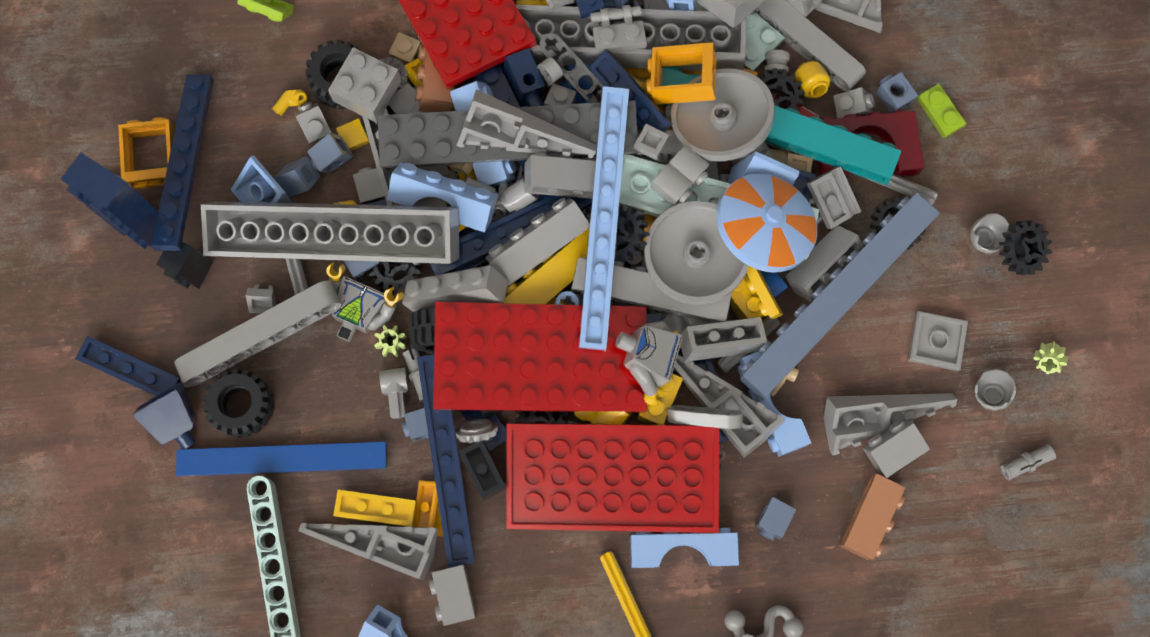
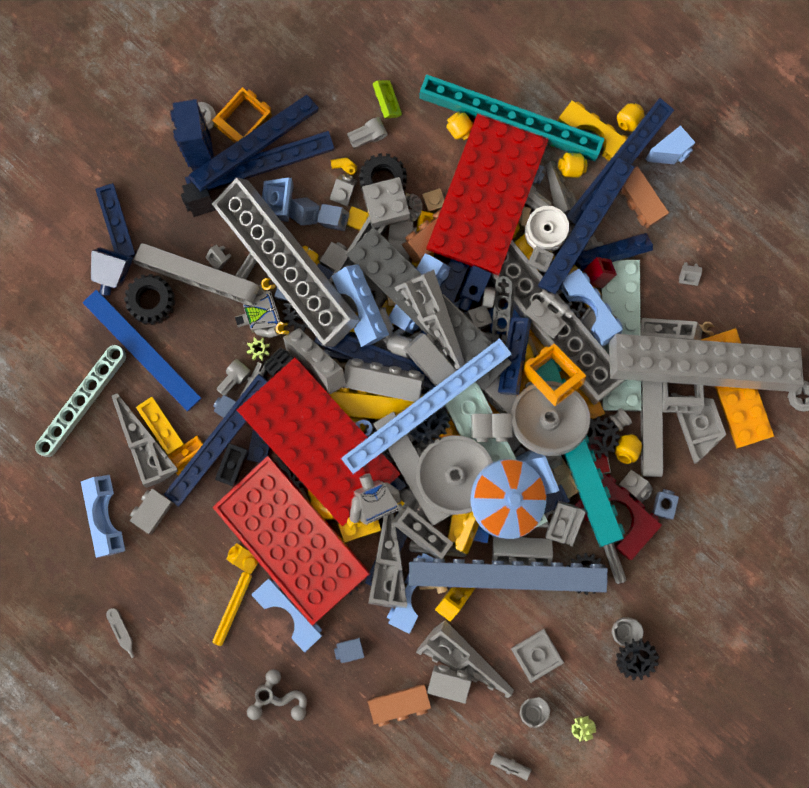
camera: 45 degrees right, 5 degrees up
light grey gear [455,419,498,443] -> none
light grey tile [634,124,669,160] -> none
light grey beam [668,405,742,429] -> none
lime plate [917,84,967,139] -> none
none -> dark blue plate [185,131,335,191]
none -> yellow bracket [226,543,259,575]
none -> light grey piece [347,117,388,149]
none -> yellow arch [435,587,475,621]

